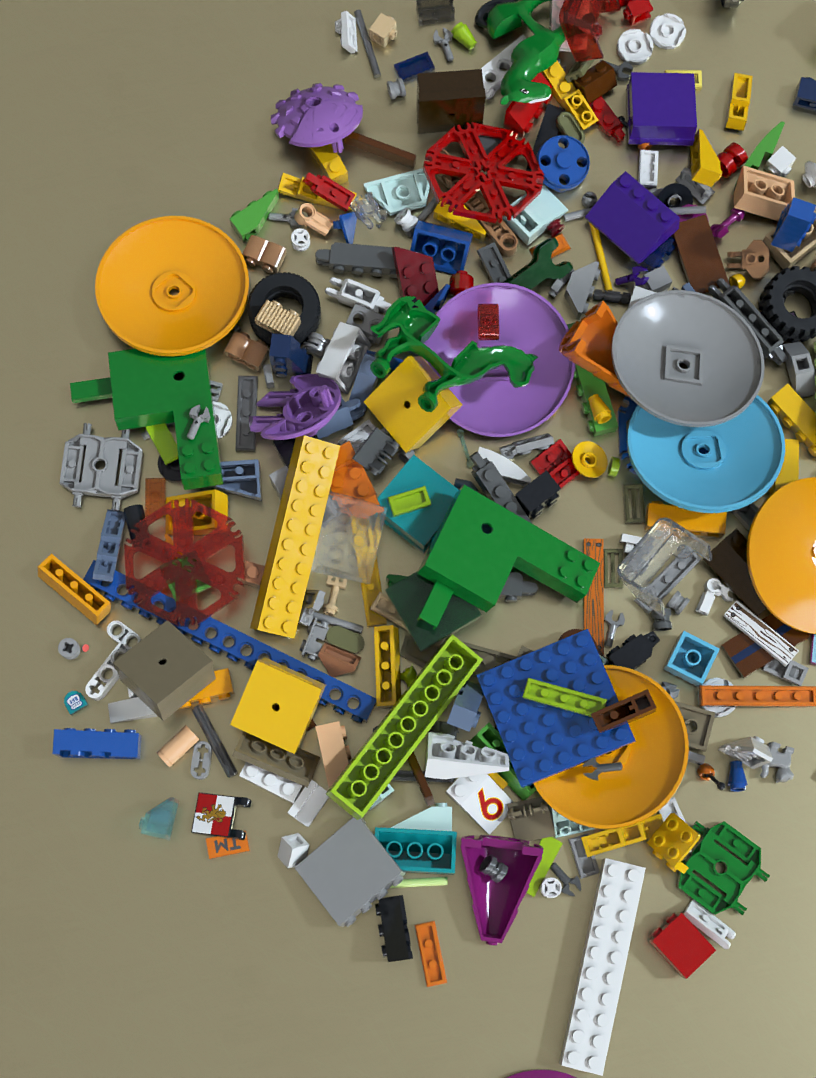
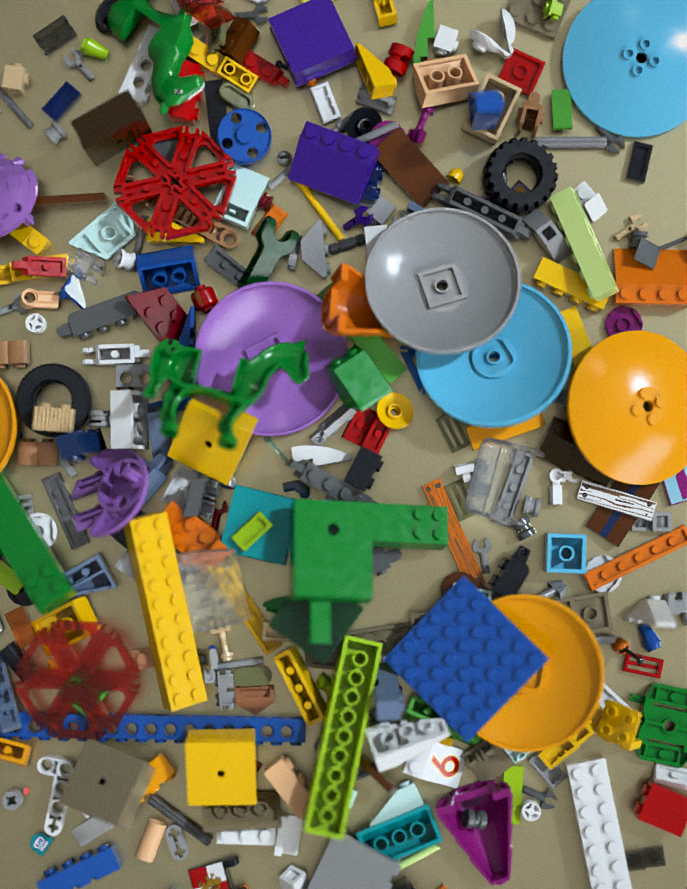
camera: 25 degrees left, 10 degrees up
light grey bar [187,405,210,440] -> none
clear red beam [478,304,499,341] -> none
lime tile [523,678,607,717] -> none
dark grey bar [583,757,623,781] -> none
yellow cone [588,394,612,424] -> none
reddish brown slope [591,689,657,733] -> none
lime tile [608,456,620,477] -> none
medium nougat hinge [727,240,770,280] -> none
none -> red bar [211,499,228,532]
none -> green slope [325,347,392,412]
none -> red tile [622,653,664,679]
none -> clear smoke slope [624,845,666,872]

